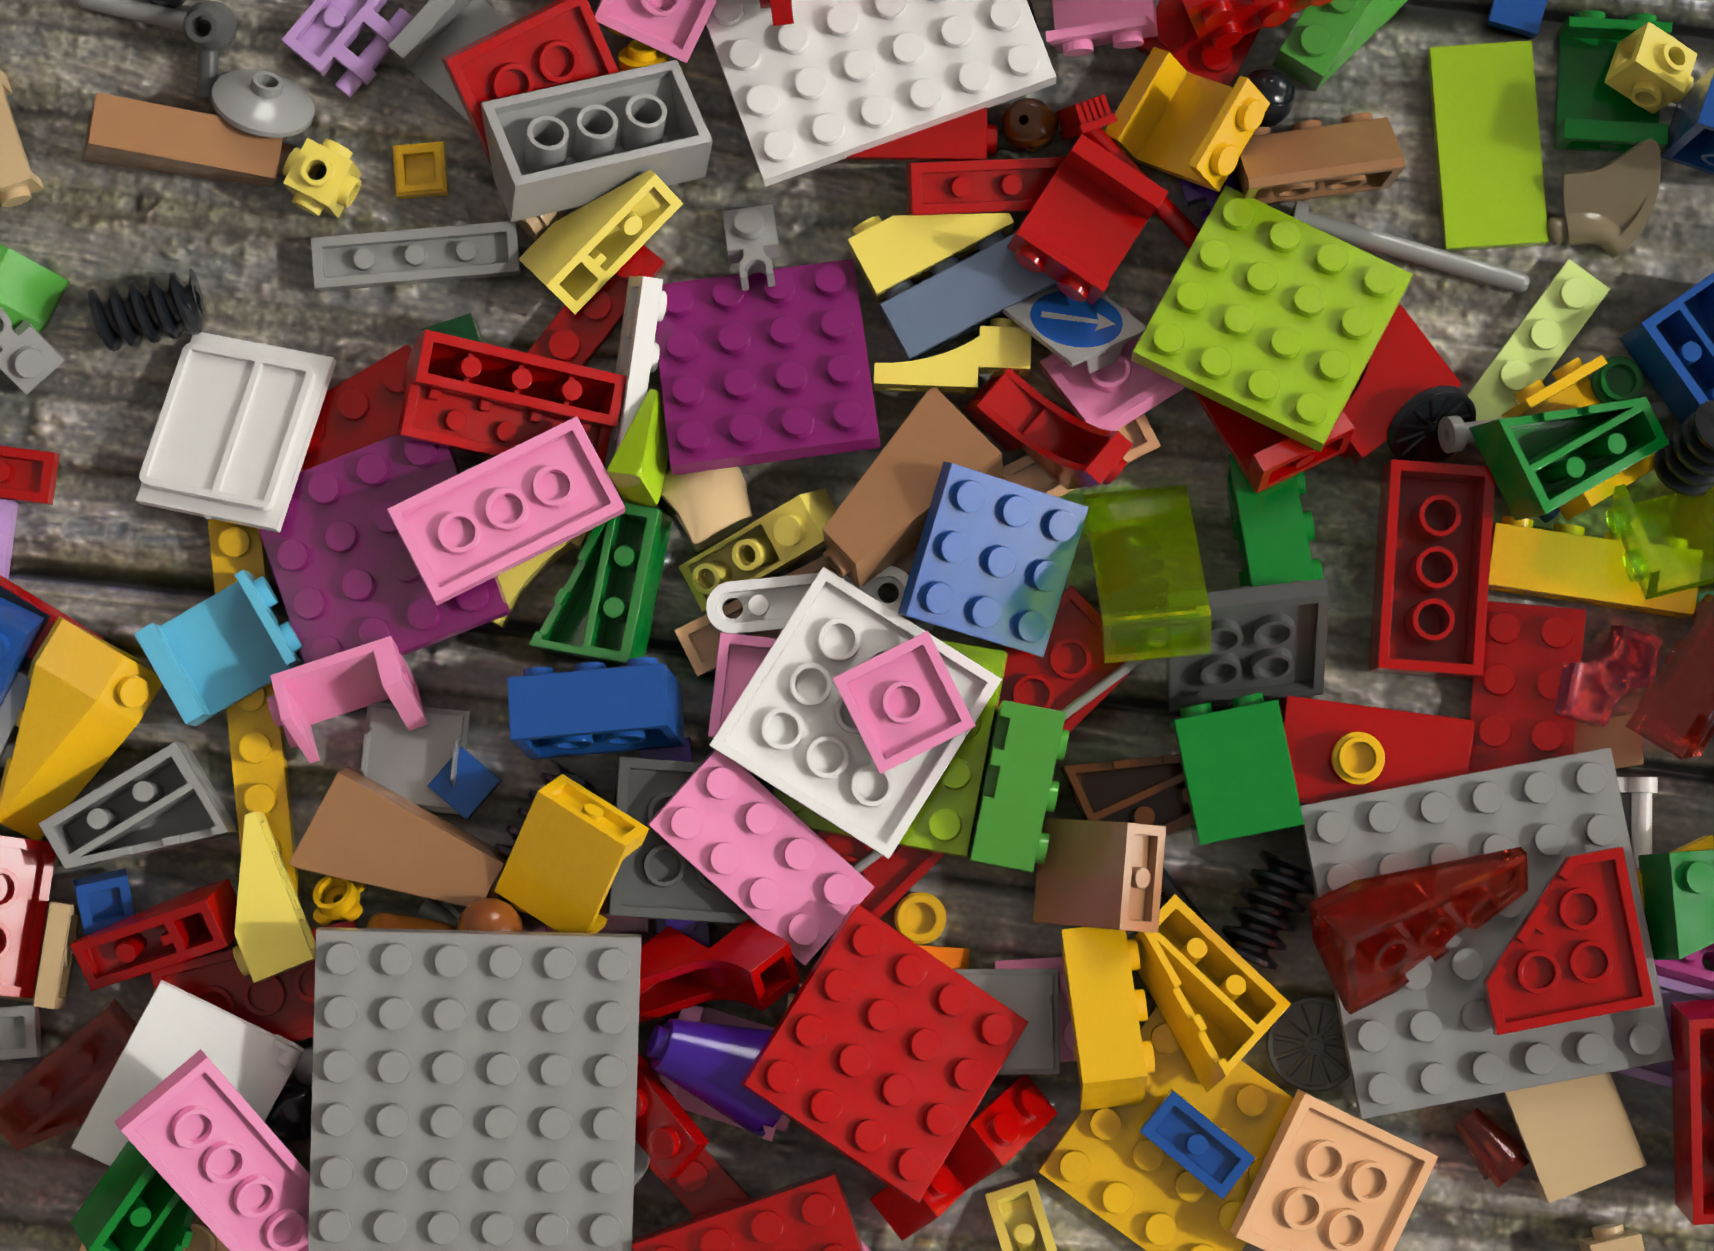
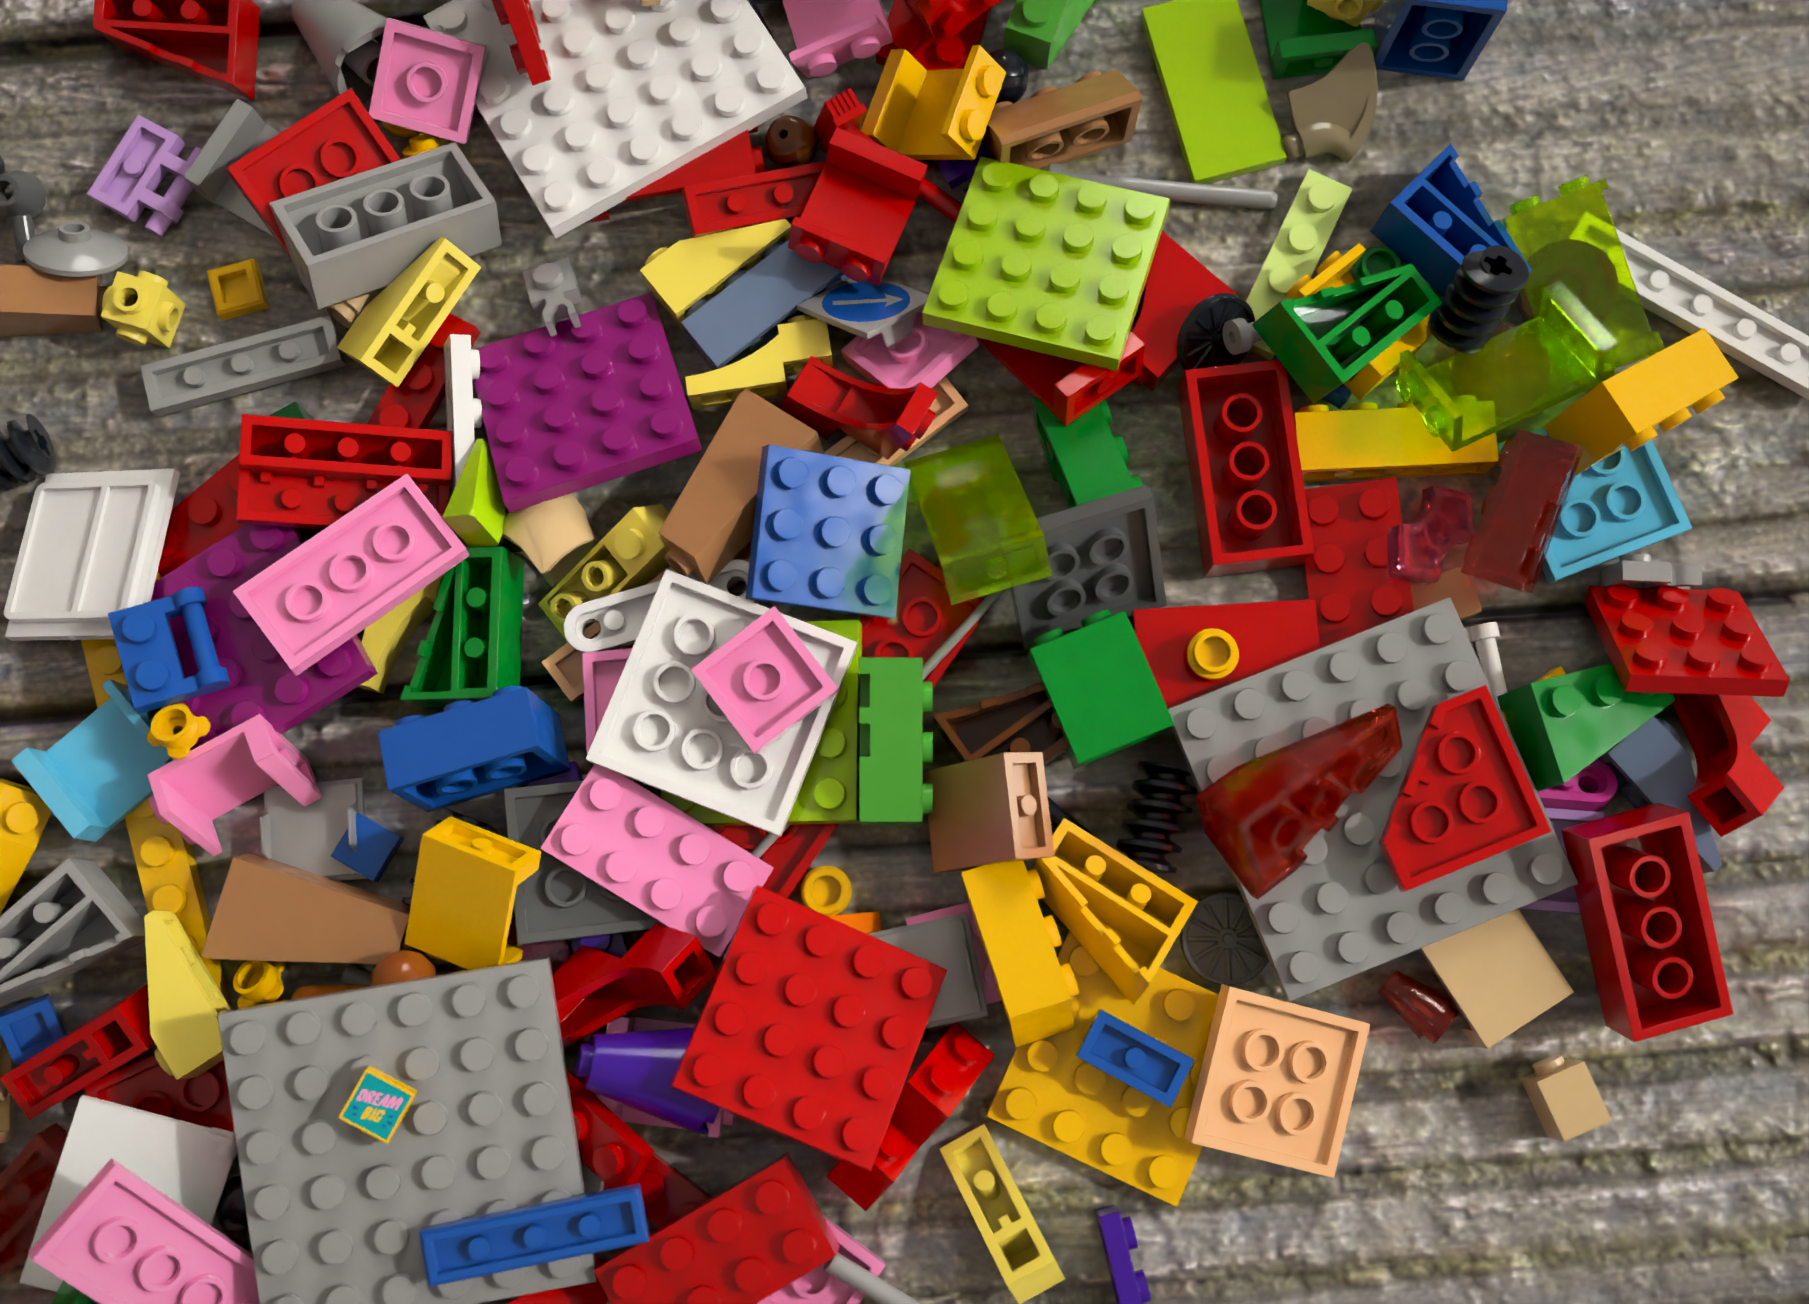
camera: 10 degrees left, 5 degrees down
none -> blue plate [108,587,230,714]
none -> yellow plate [147,703,211,760]
none -> tile [338,1065,418,1144]
none -> blue tile [419,1183,650,1287]

